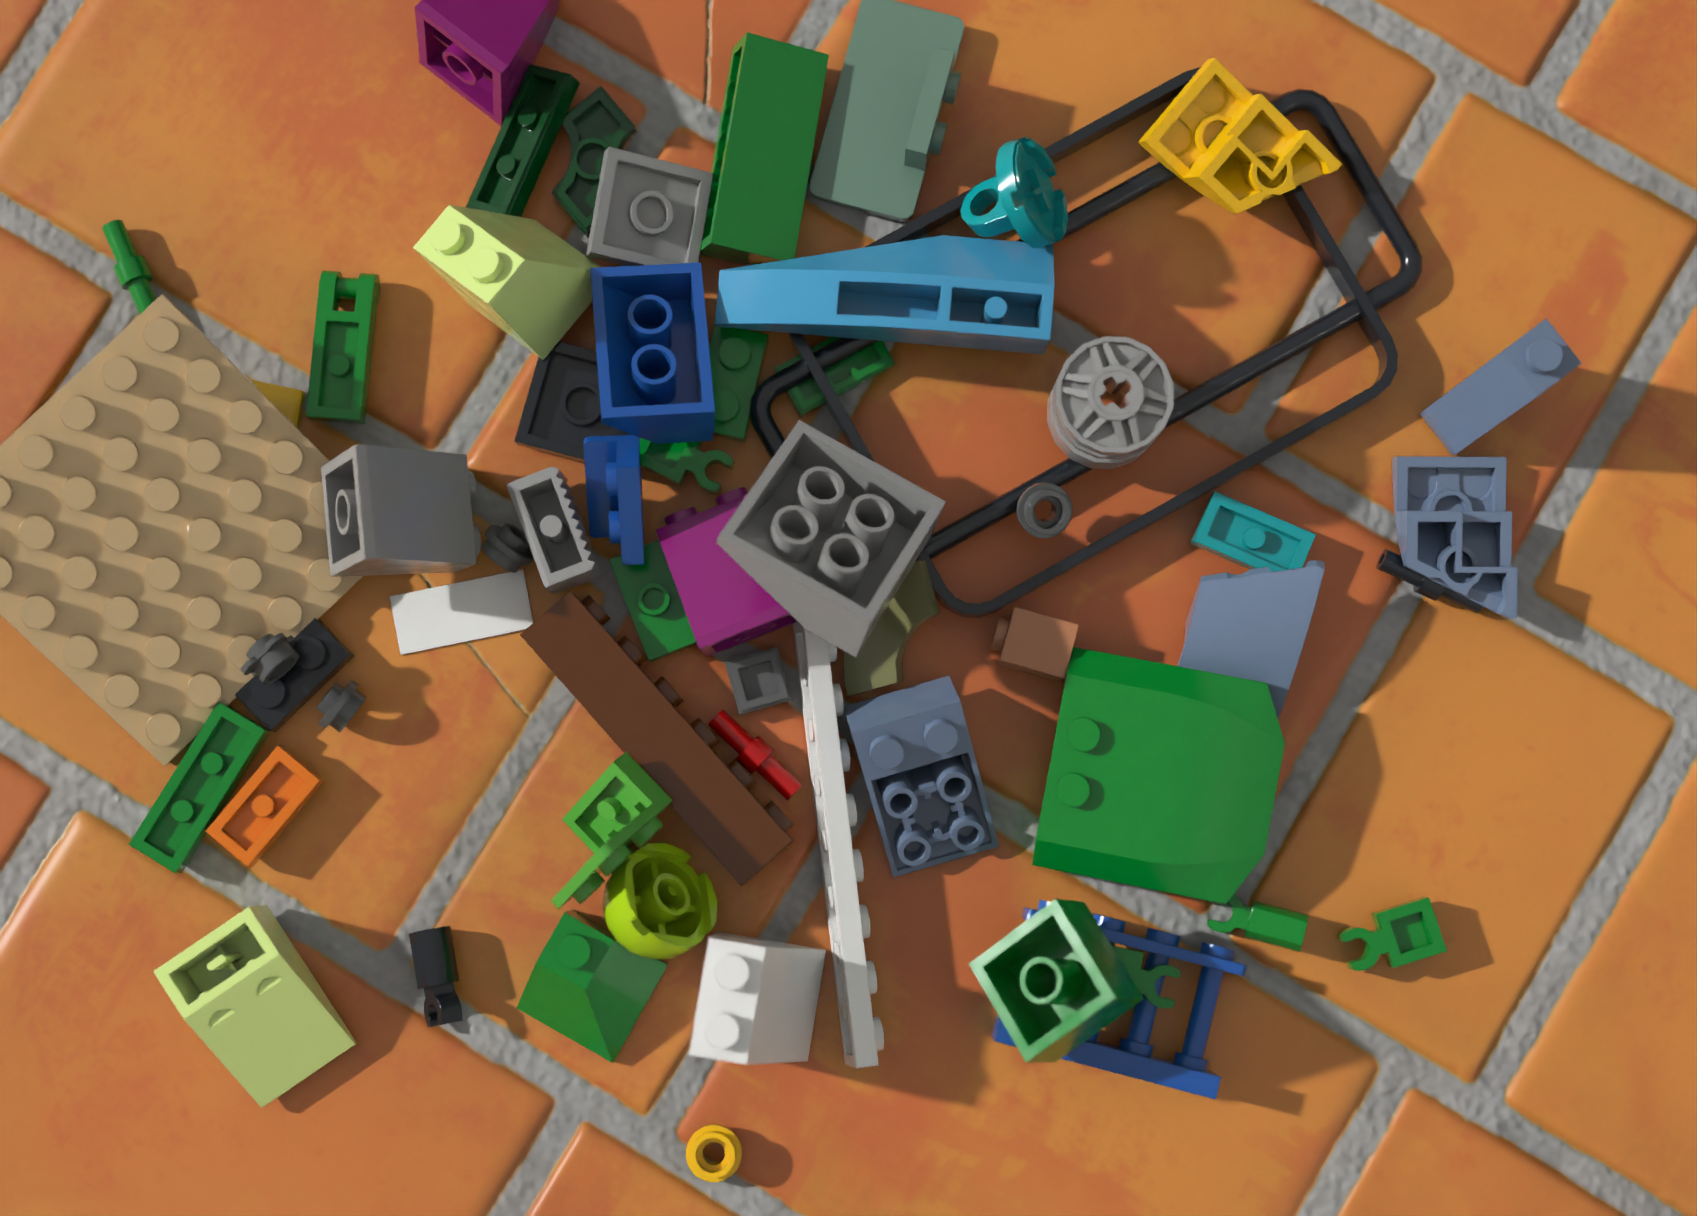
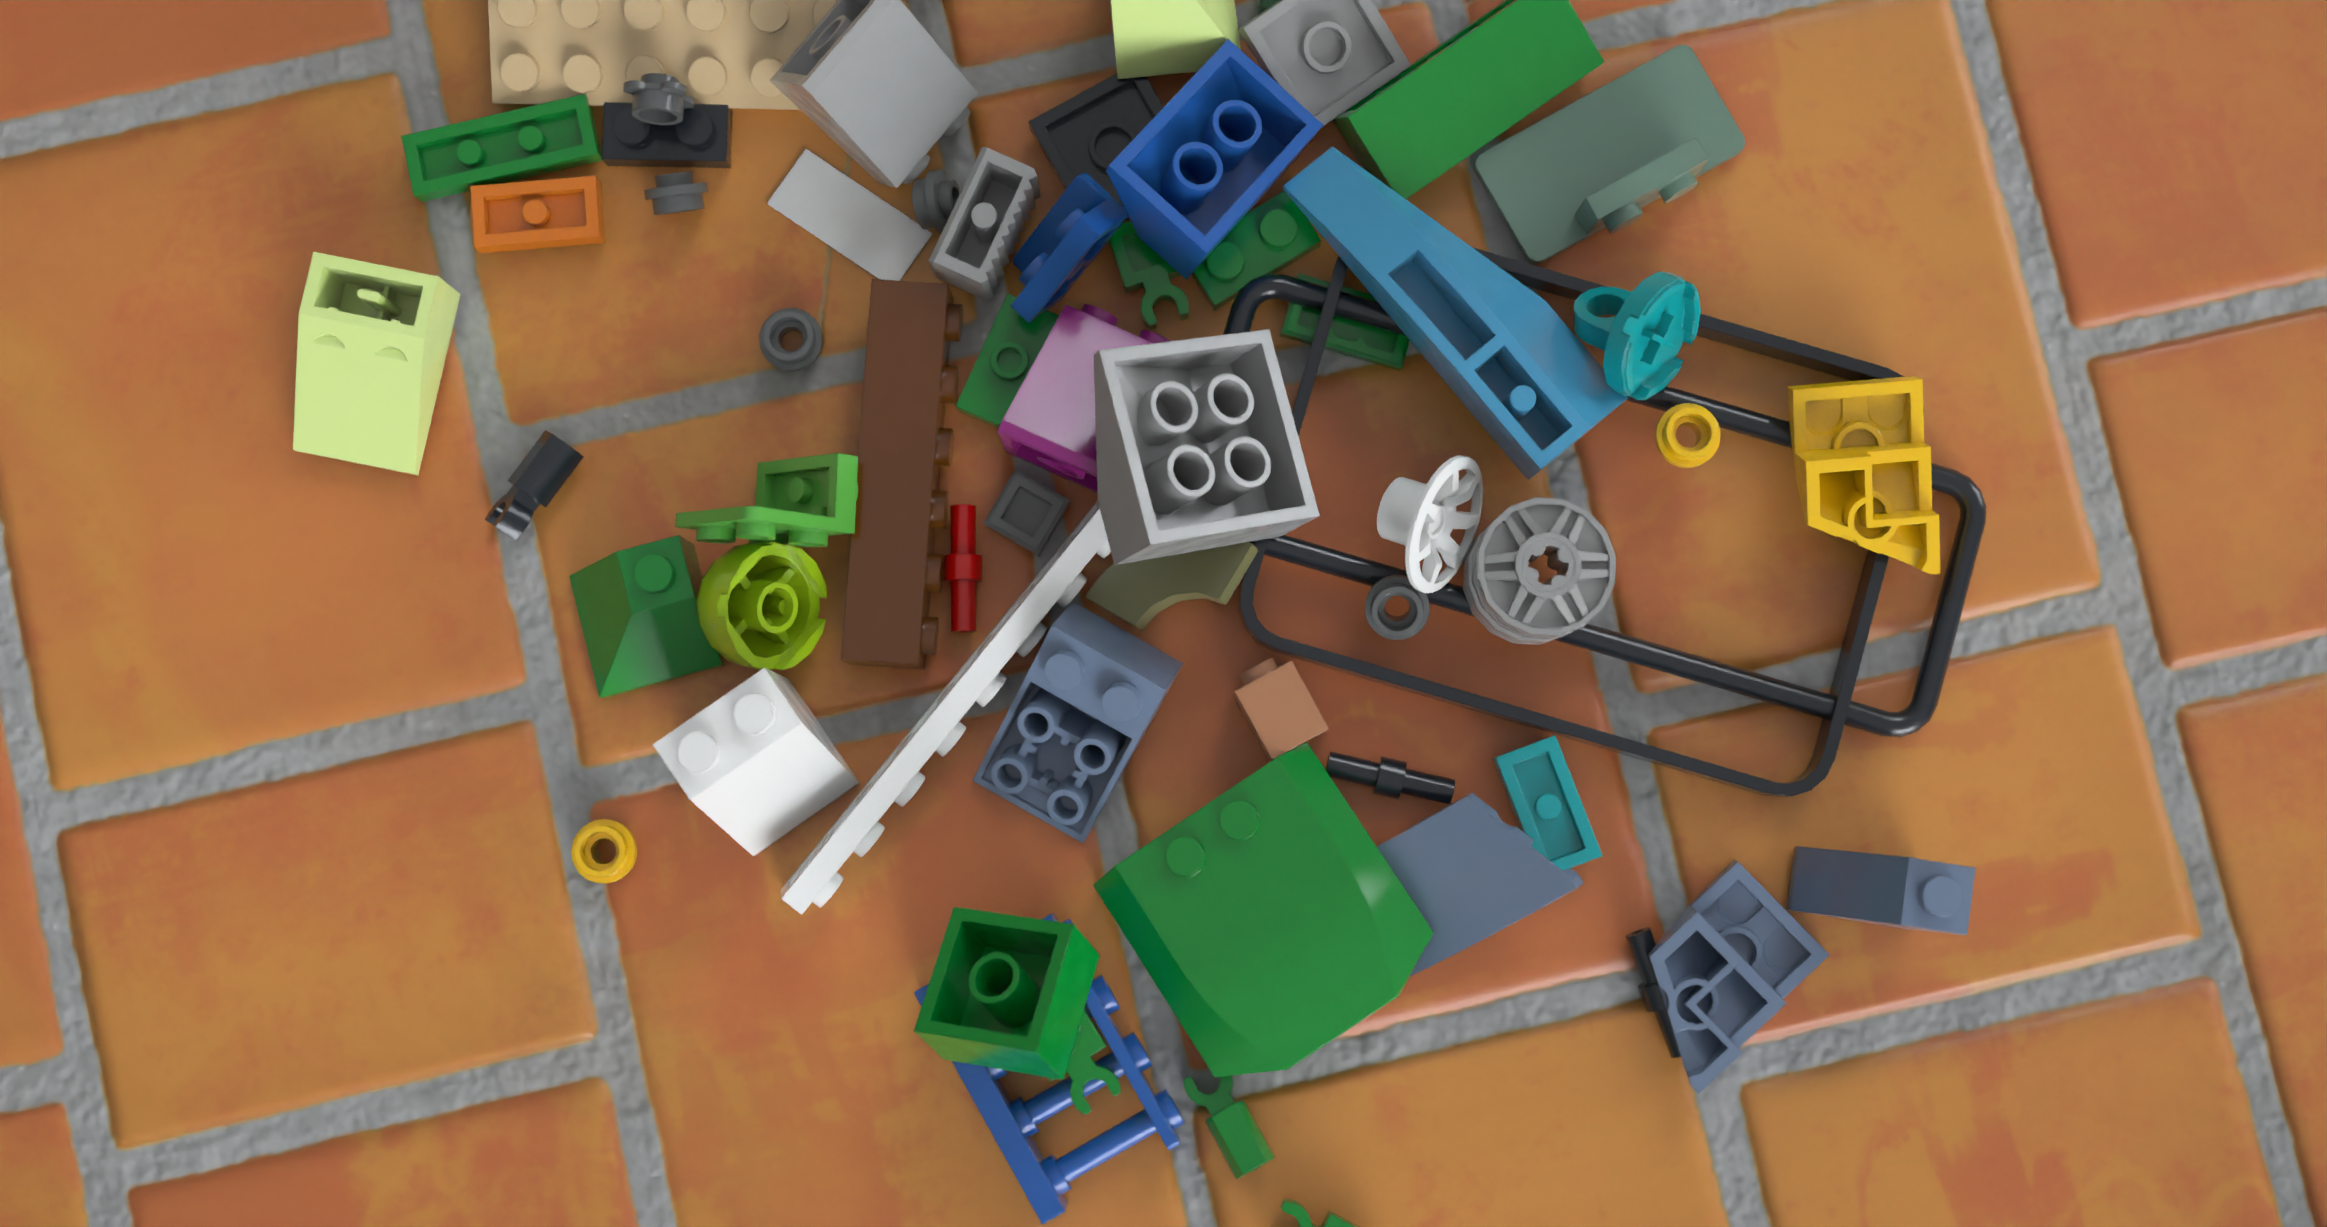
camera: 45 degrees right, 0 degrees up
none -> dark grey plate [759,308,823,372]
none -> black bar [1326,751,1455,804]
none -> white wheel [1377,456,1483,594]
none -> yellow plate [1655,403,1721,468]

